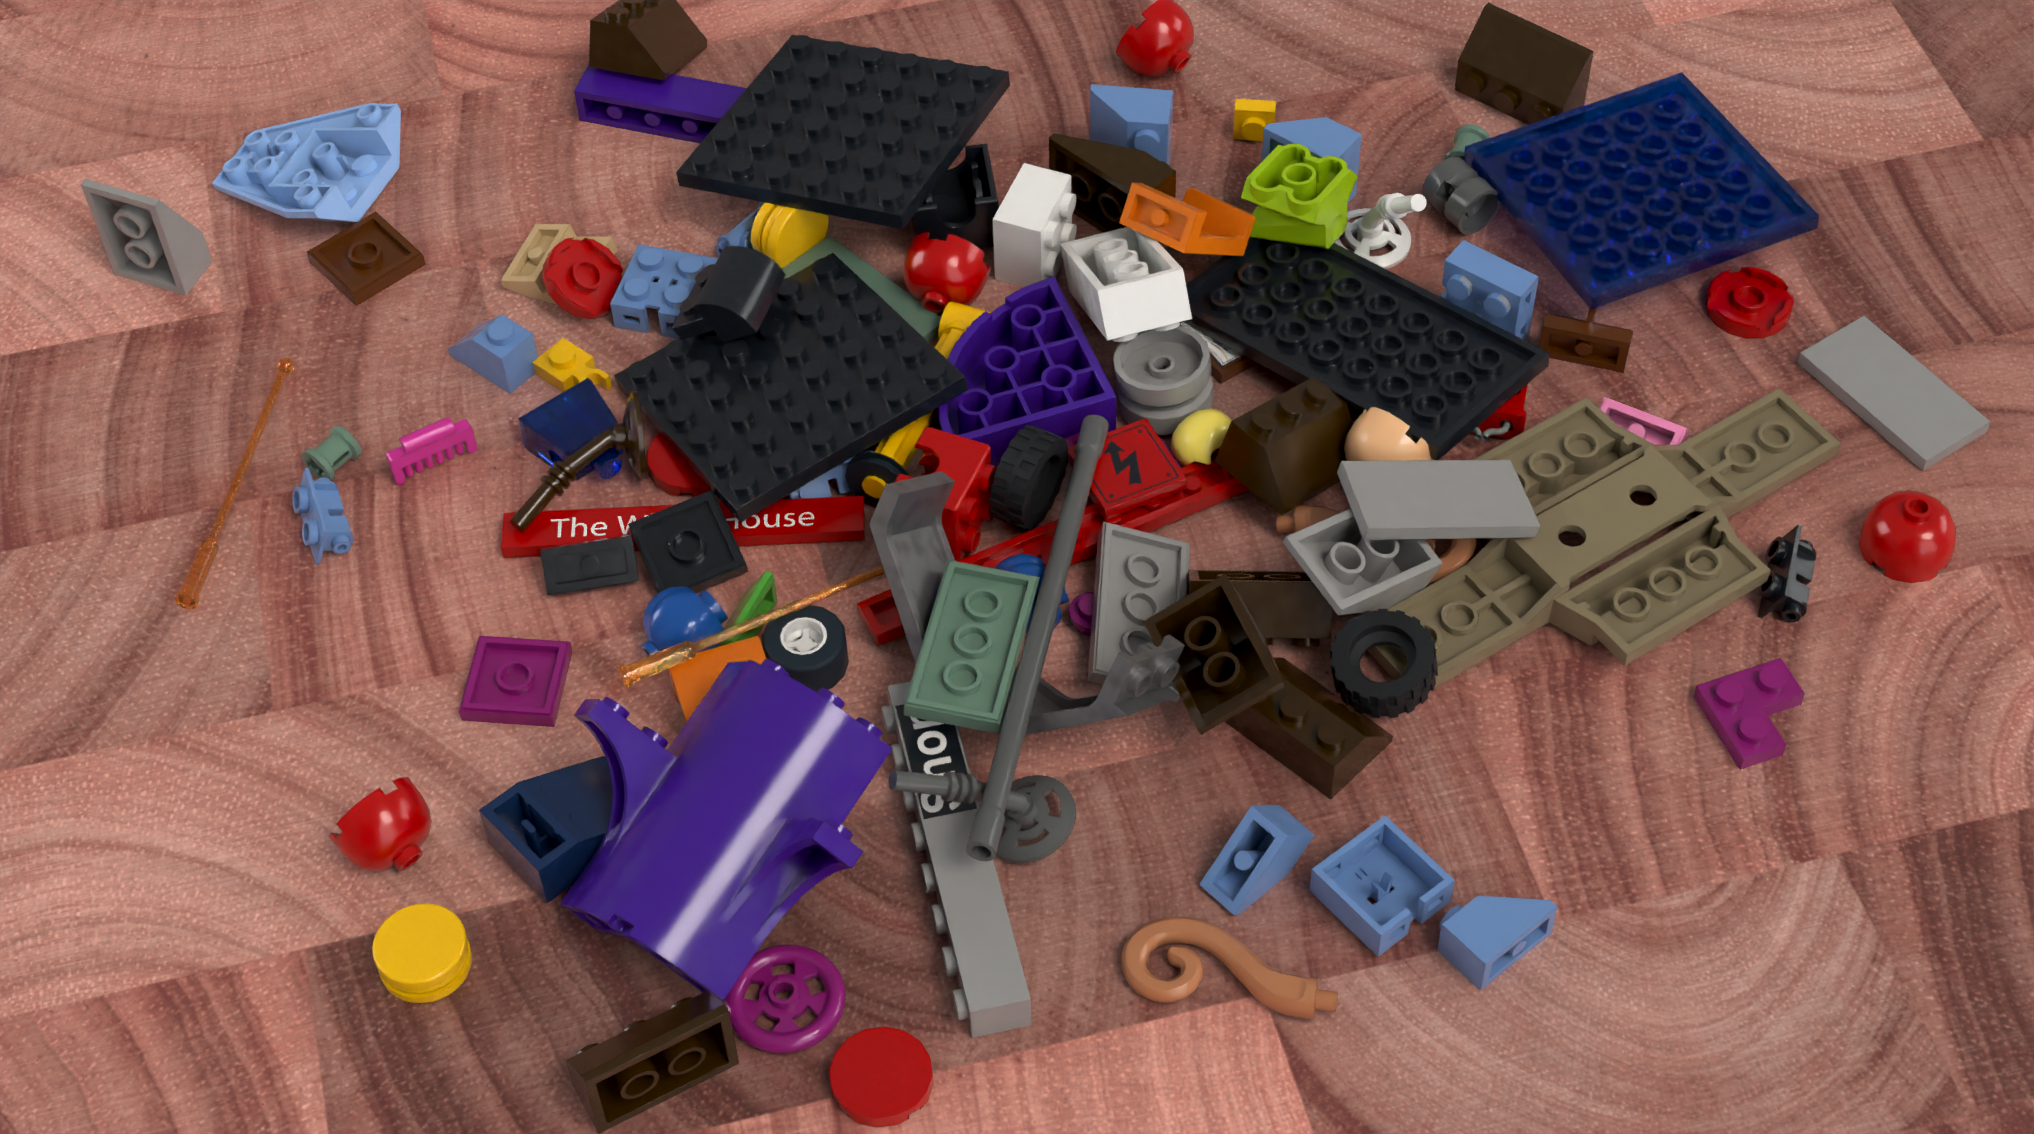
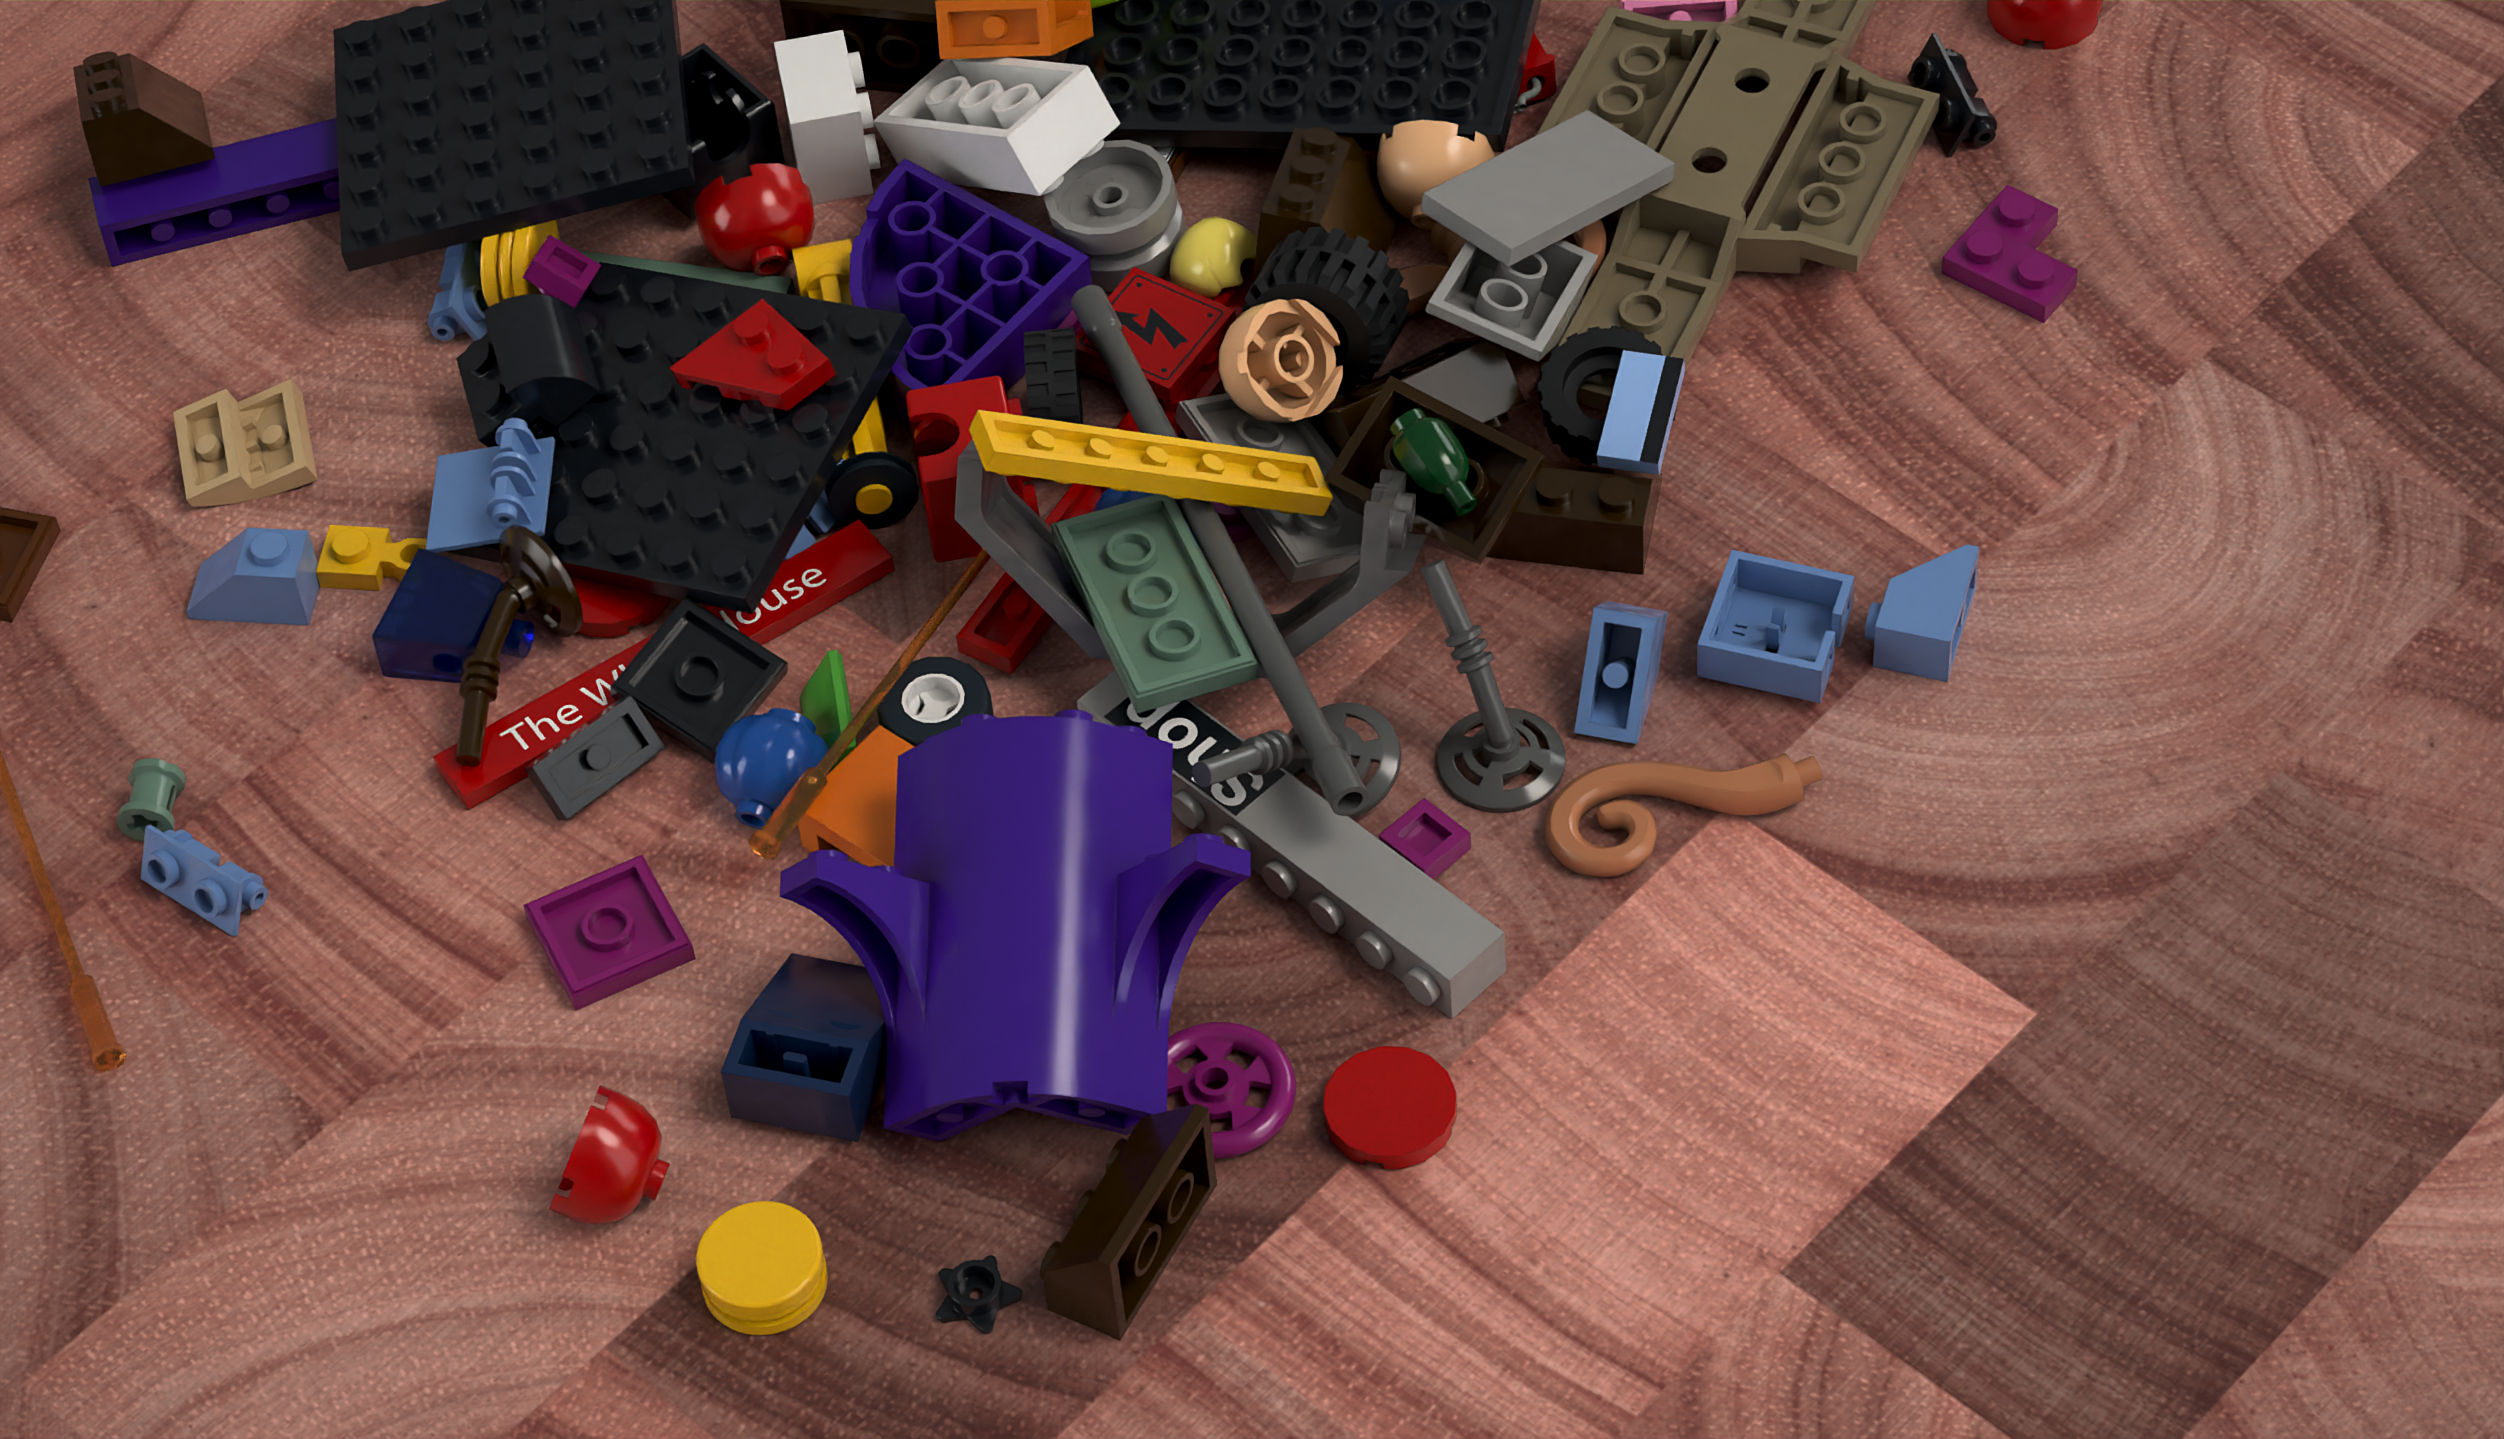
camera: 30 degrees left, 0 degrees up
dark pink piece [386,417,477,485] -> none
red tile [543,237,623,319] -> none
medium blue piece [610,244,718,339] -> none
none -> medium blue hinge [426,418,555,554]
none -> magenta plate [523,234,601,308]
none -> red wing [670,299,836,411]
none -> black plate [936,1255,1023,1334]
none -> yellow plate [969,410,1333,516]
none -> light nougat cylinder [1219,299,1343,423]
none -> black tyre [1242,226,1410,393]
none -> magenta plate [1378,798,1471,880]
none -> dark green plant [1390,408,1478,516]
none -> dark grey dish [1420,559,1566,813]
none -> light blue tile [1597,350,1685,475]

